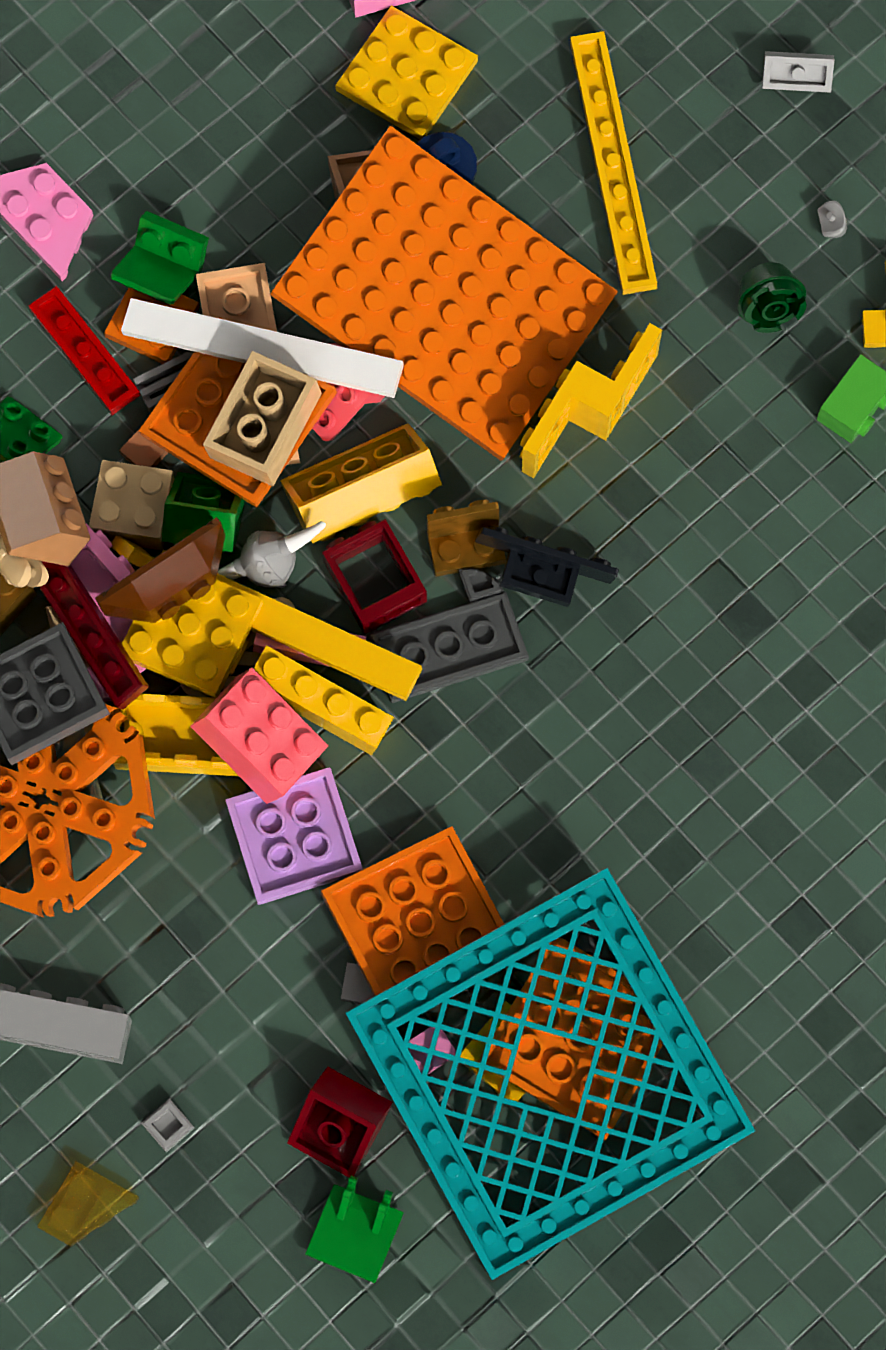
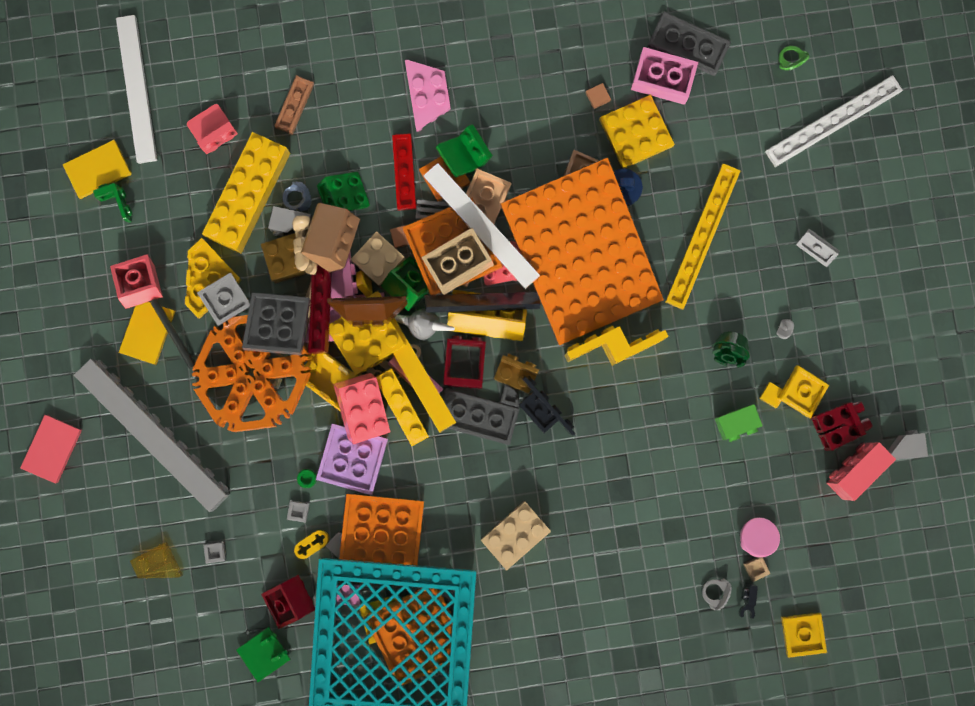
camera: 30 degrees right, 10 degrees up
none -> light grey tile [287,500,310,523]
none -> yellow beam [294,530,329,559]
none -> green tile [297,469,317,488]
none -> black tile [424,292,541,313]
none -> tan brick [481,501,551,570]
none -> nougat tile [586,83,611,109]

